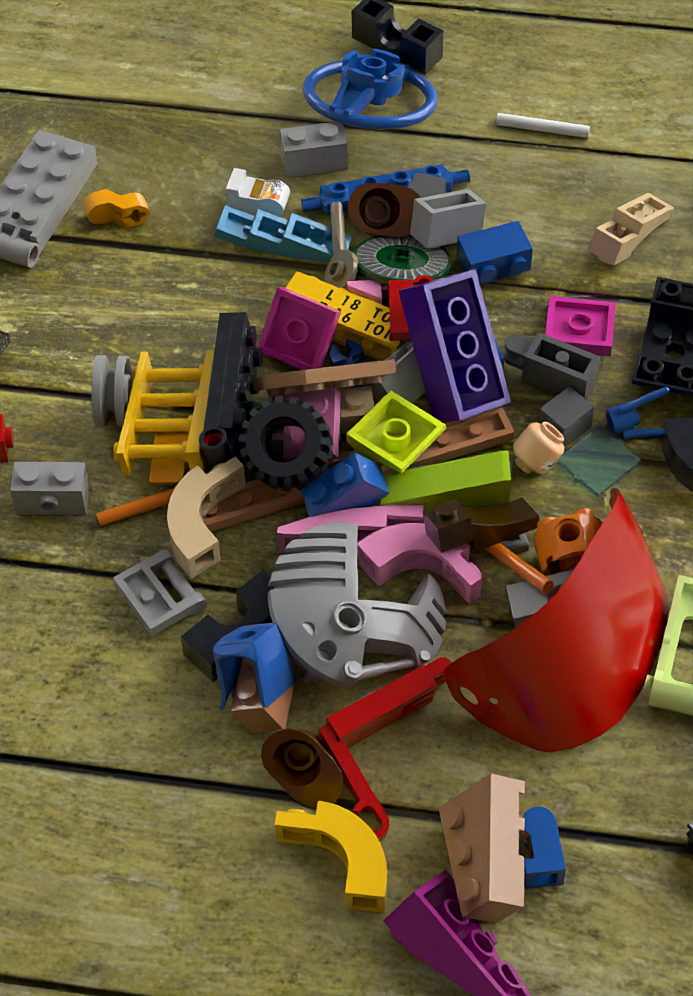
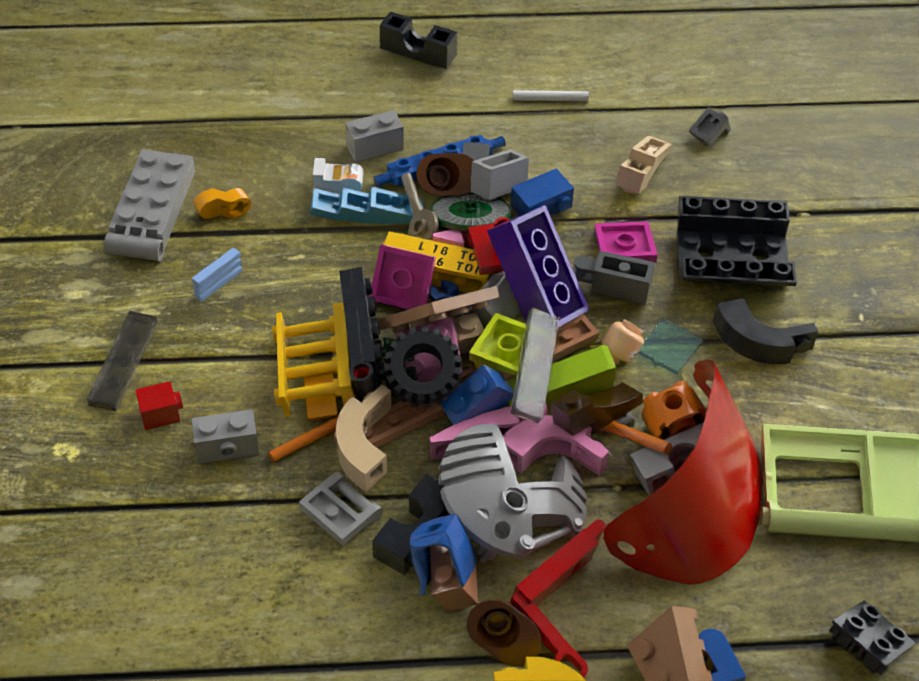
camera: 15 degrees left, 5 degrees down
light grey wheel [91,355,132,427] -> none
blue piece [302,49,438,130] -> none
dark grey brick [538,386,594,447] -> none
blue plant [605,387,670,440] -> none
none -> light blue tile [192,248,243,302]
none -> clear smoke tile [510,308,559,423]

